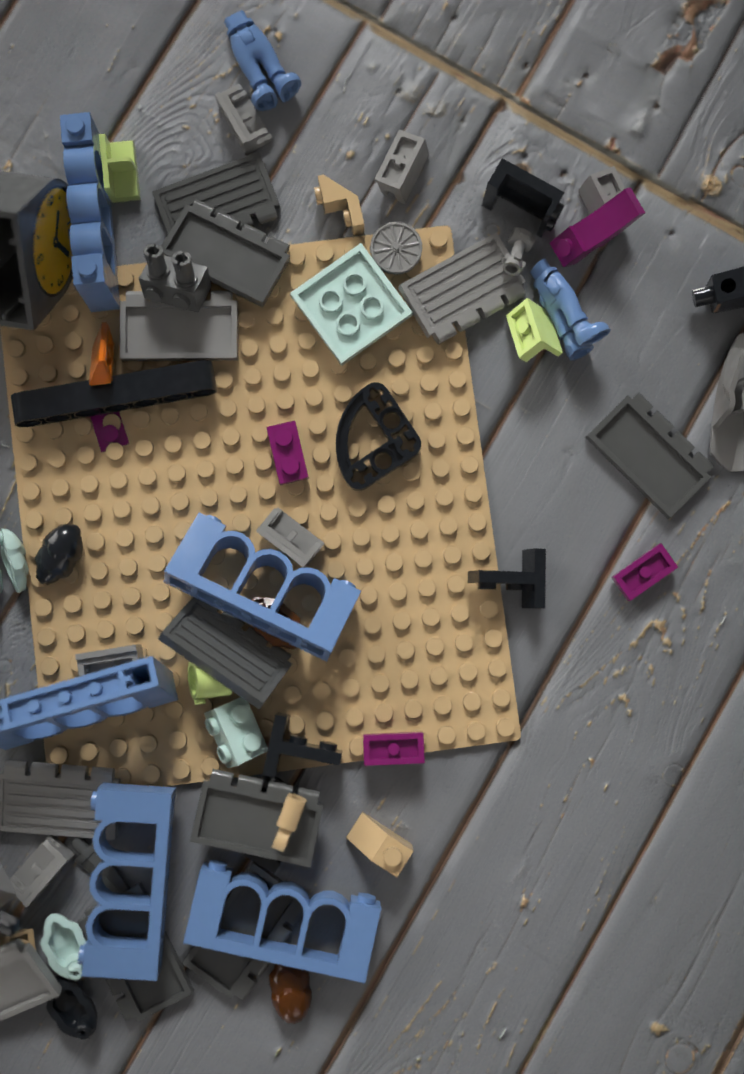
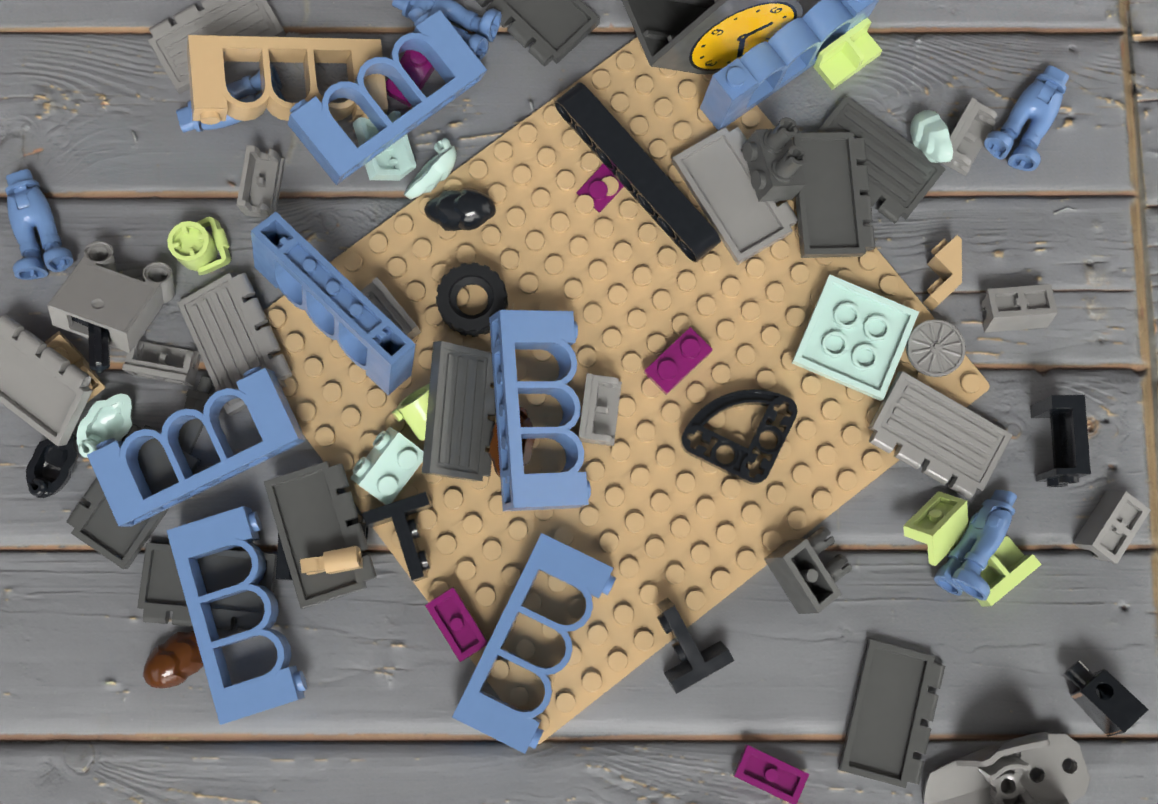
camera: 65 degrees right, 5 degrees down
orange slope [89,322,115,386] -> none
tan slope [346,812,414,877] -> none
light grey bar [502,226,536,276] -> none
magenta slope [550,187,645,268] -> none
none -> black tyre [436,262,508,337]
none -> medium blue fence [452,533,616,754]
none -> dark grey brick [764,526,852,614]
none -> light aqua arm [910,110,953,163]
none -> yellowish green panel [975,536,1042,607]

